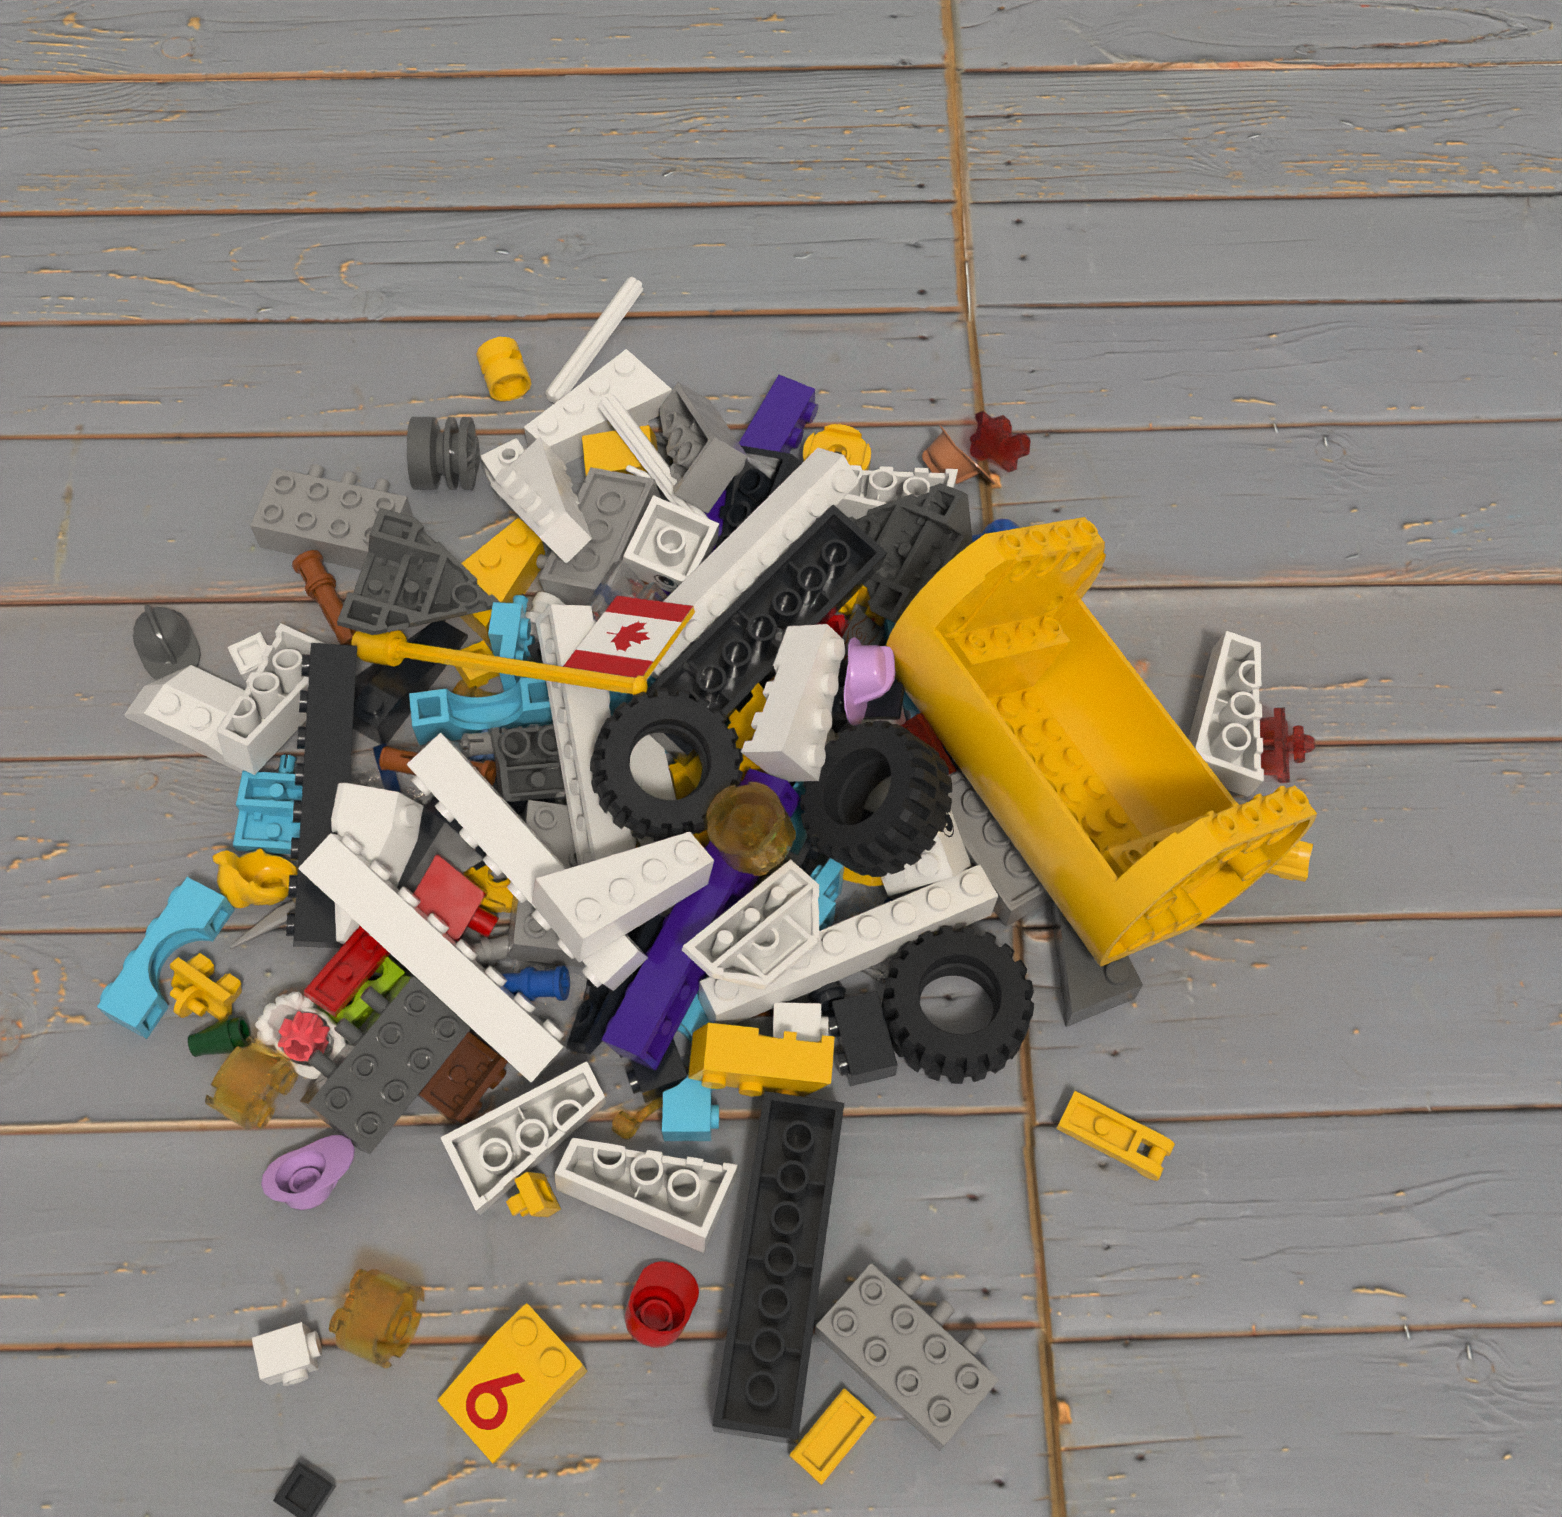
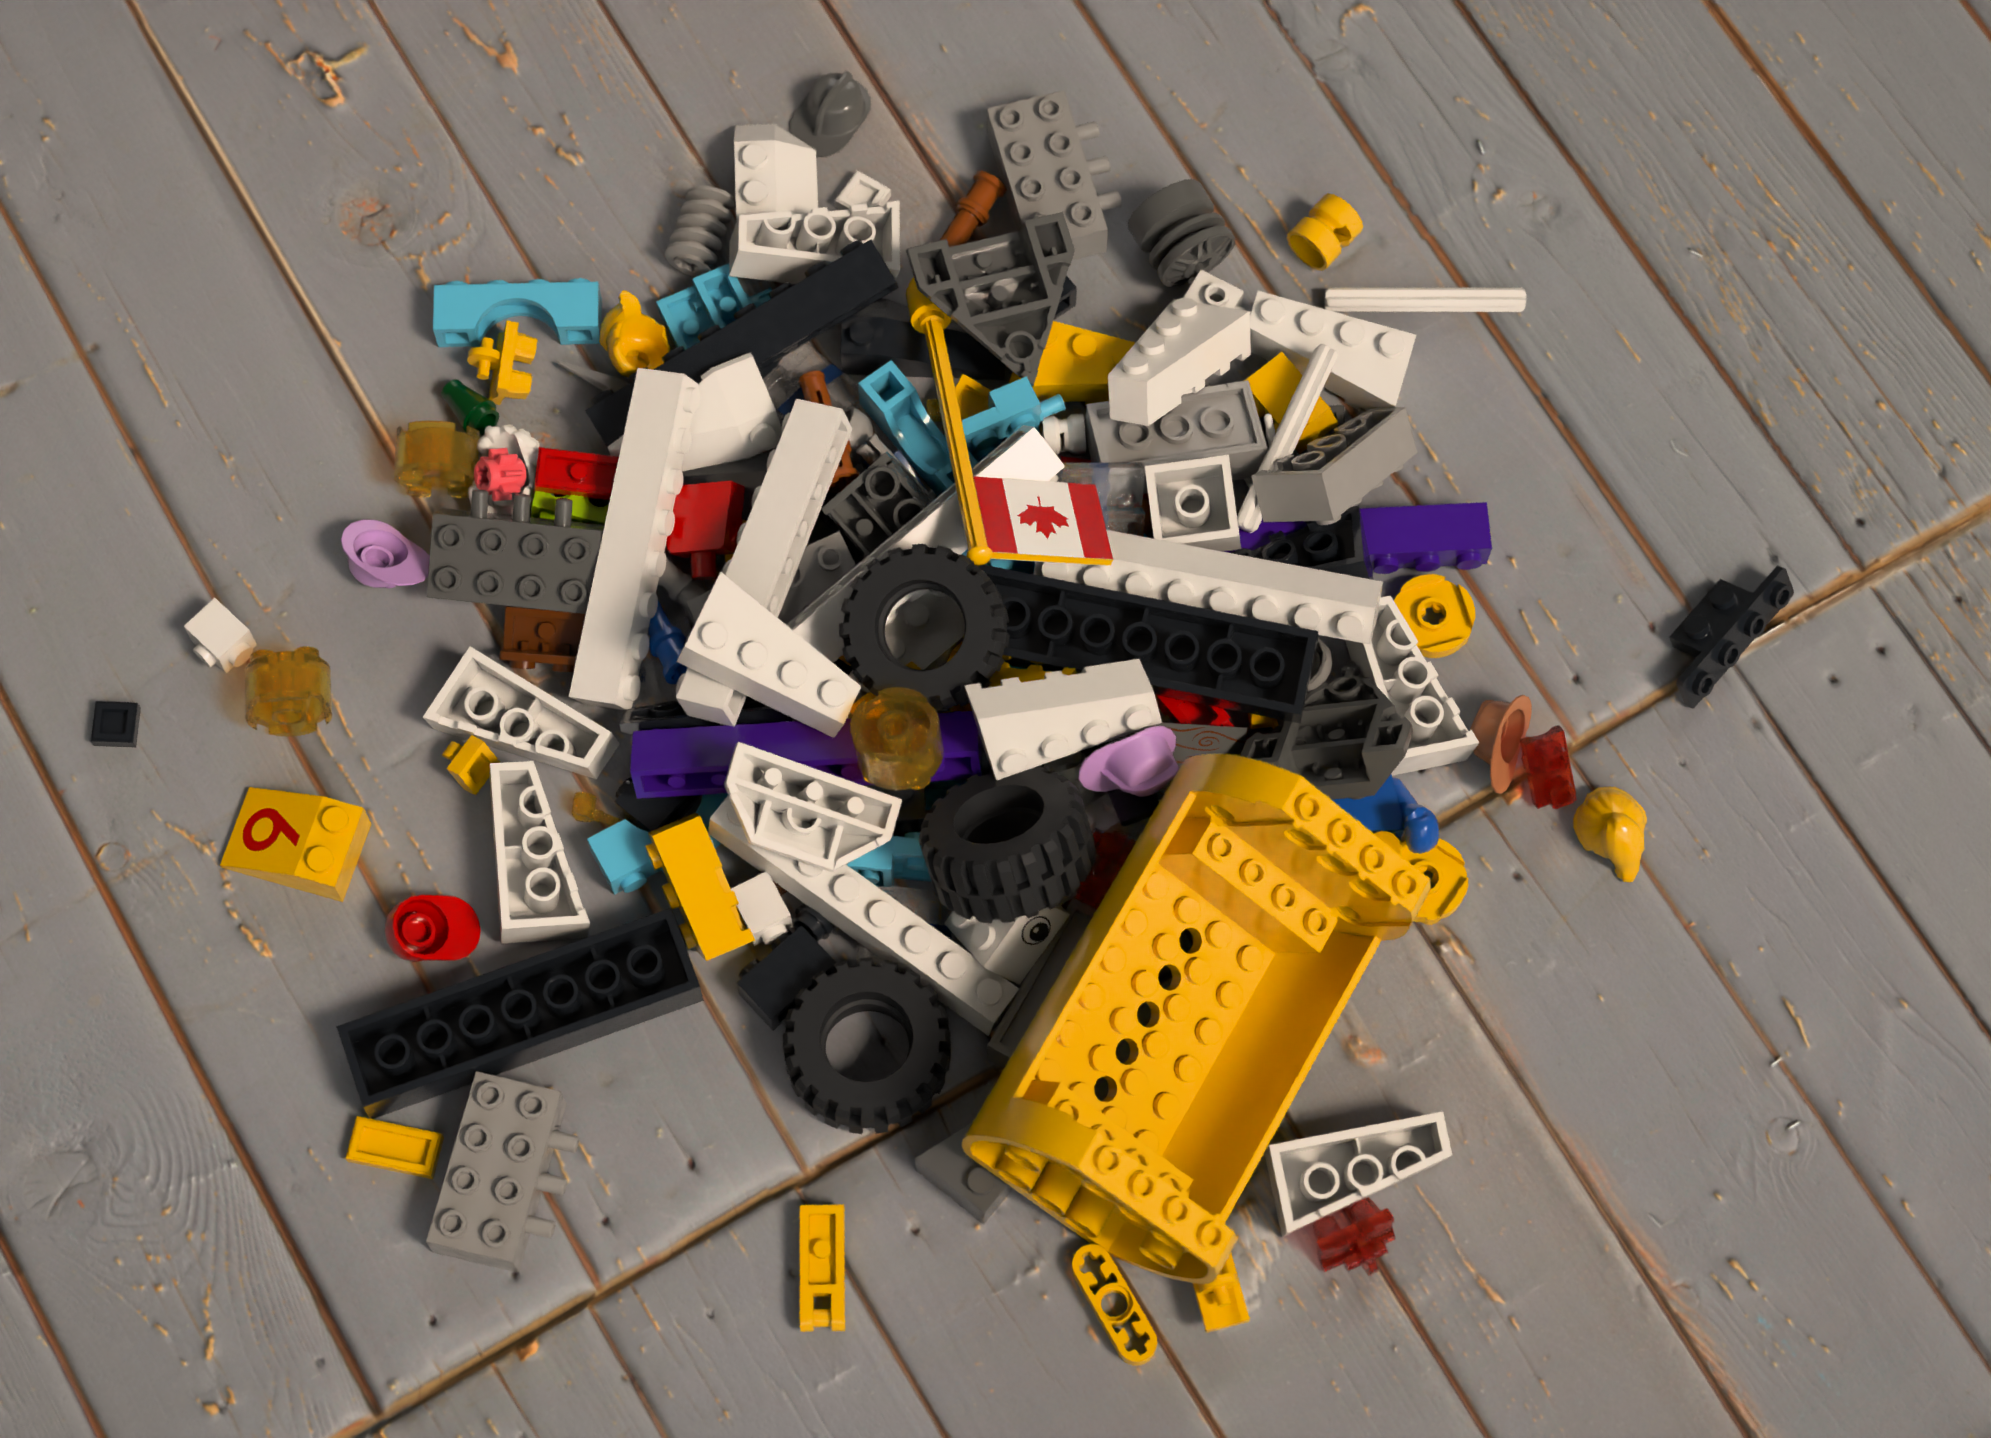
camera: 60 degrees right, 5 degrees up
none -> light grey piece [665,186,736,278]
none -> yellow beam [1072,1244,1157,1366]
none -> yellow hair [1573,786,1647,882]
none -> black bracket [1669,565,1794,709]

